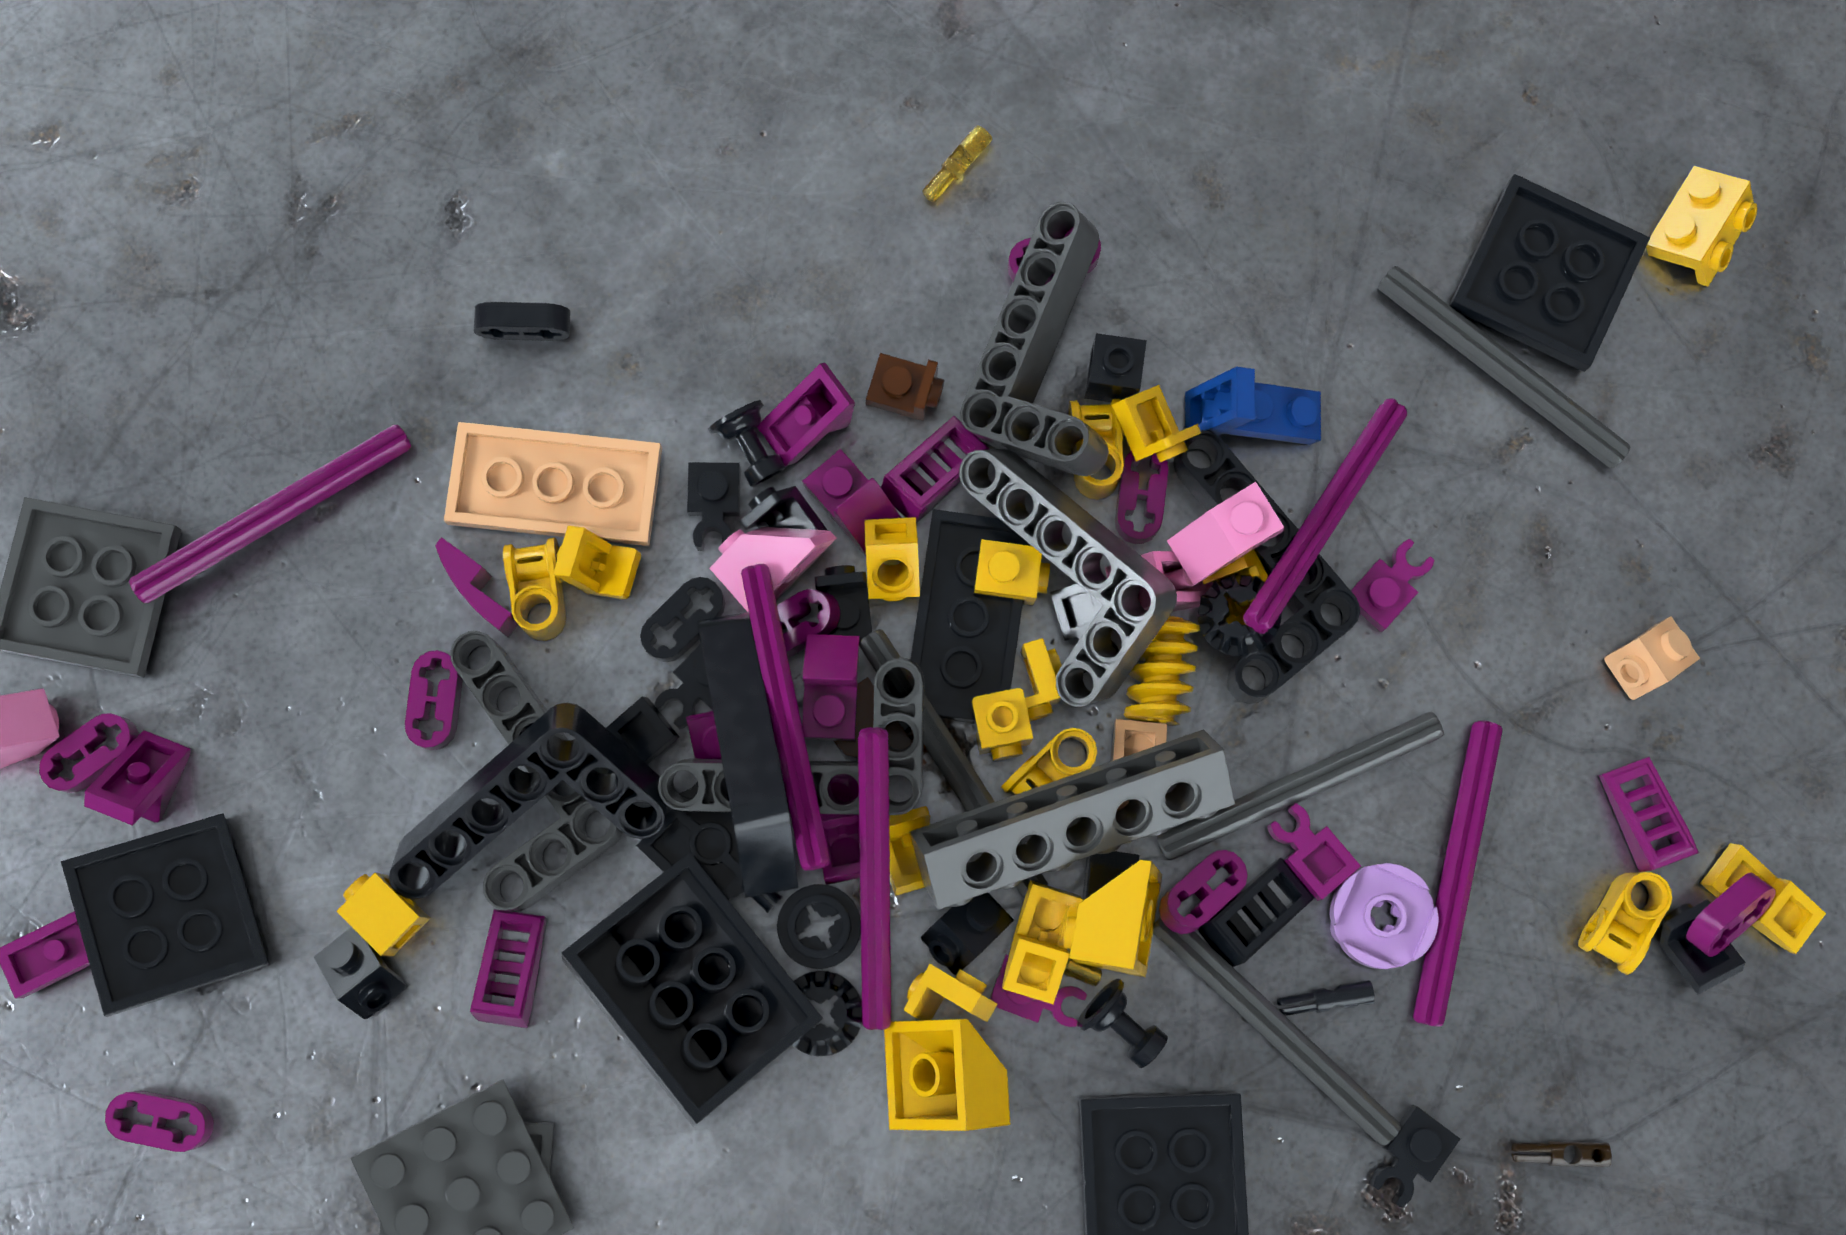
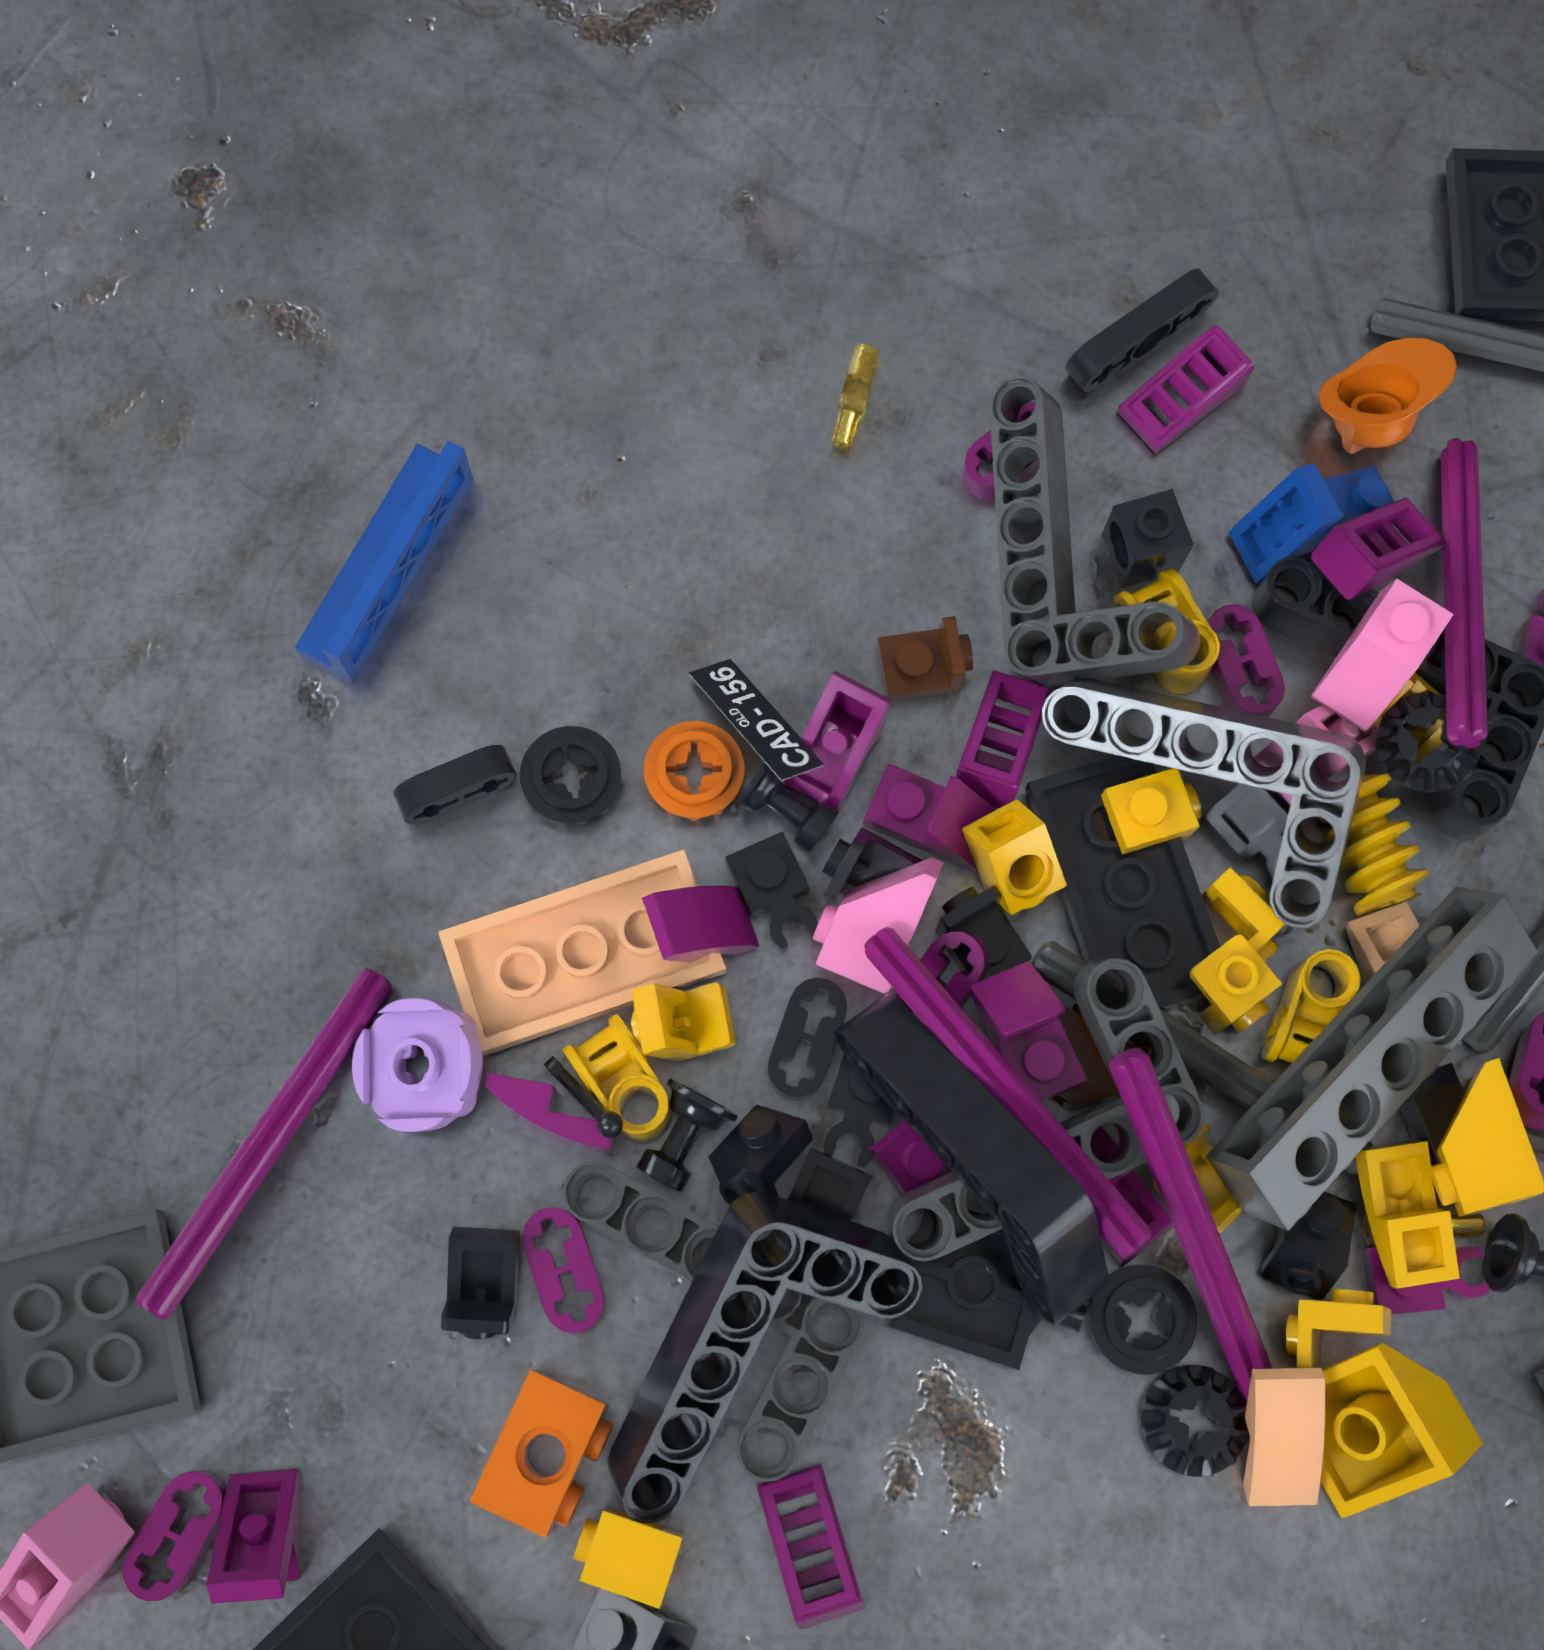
camera: 25 degrees left, 5 degrees down
black slope [561,852,823,1127] -> none
yellow bracket [1112,385,1201,462] -> none
none -> blue fence [294,441,473,683]
none -> lavender plate [352,998,483,1132]
none -> black bracket [441,1226,520,1339]
none -> orange brick [469,1369,614,1538]
none -> black gear [520,726,621,826]
none -> black hinge [543,1056,624,1138]
none -> black piece [636,1078,738,1192]
none -> magenta slope [642,886,760,963]
none -> orange gear [644,721,745,822]
none -> black sticker [688,659,825,781]
none -> black bracket [708,1104,813,1205]
none -> black beam [1065,268,1219,392]
none -> magenta slope [1117,325,1254,454]
none -> light nougat slope [1243,1368,1325,1506]
none -> magenta slope [1311,497,1446,600]
none -> orange piece [1318,338,1457,454]

